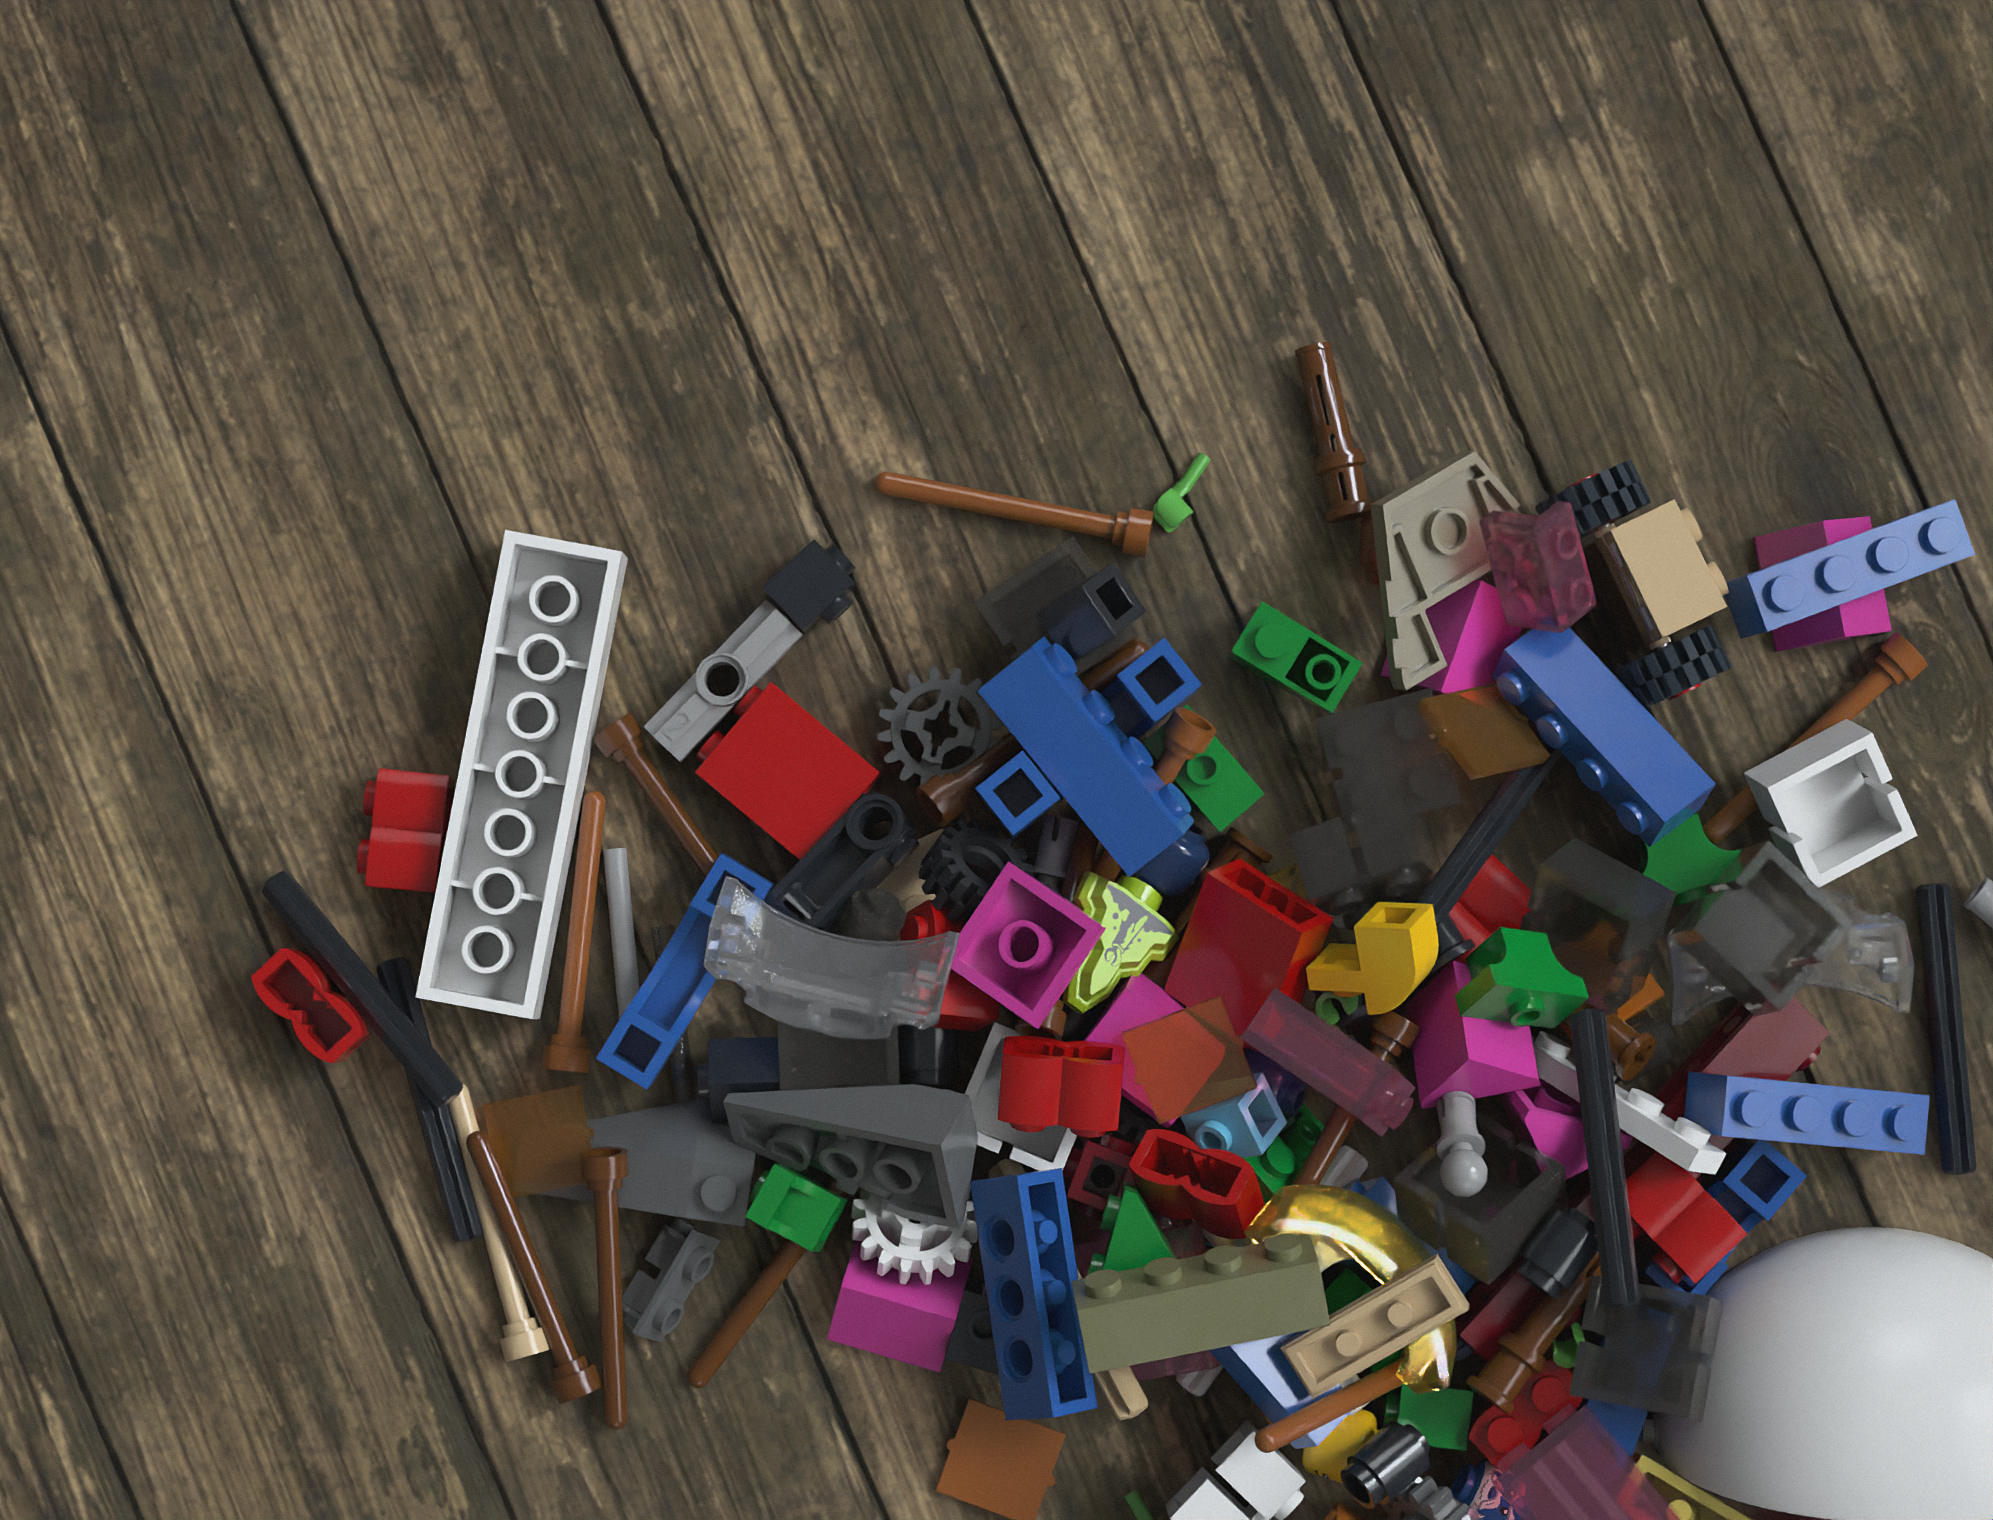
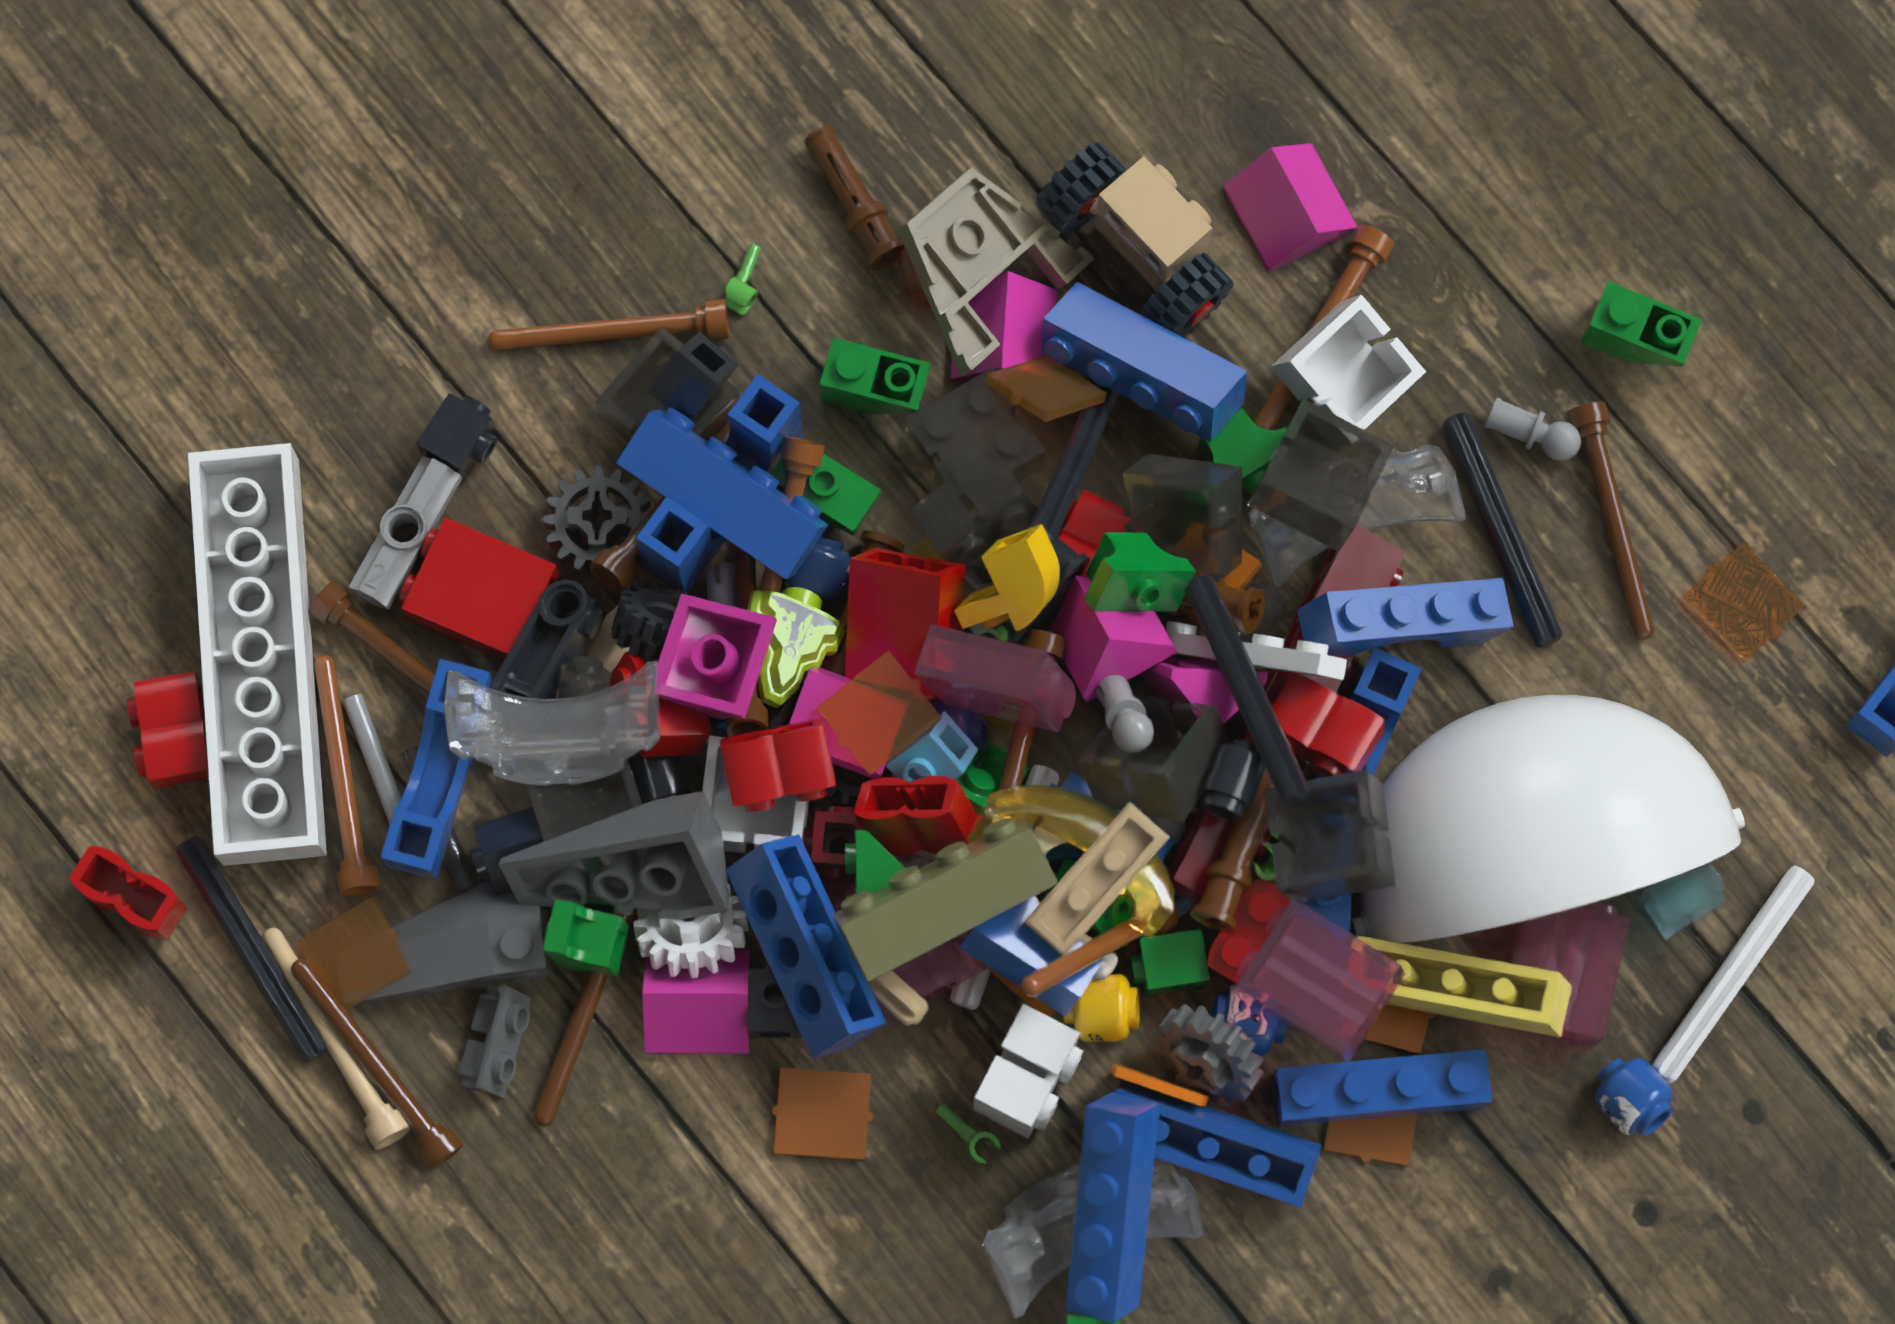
camera: 20 degrees left, 10 degrees down
black axle [262,870,463,1108] -> none
reddish brown piece [580,1147,629,1430] -> none
black brick [1340,1421,1430,1509] -> none
clear pink bracket [1479,501,1596,633] -> none
arch [1725,499,1975,639] -> none

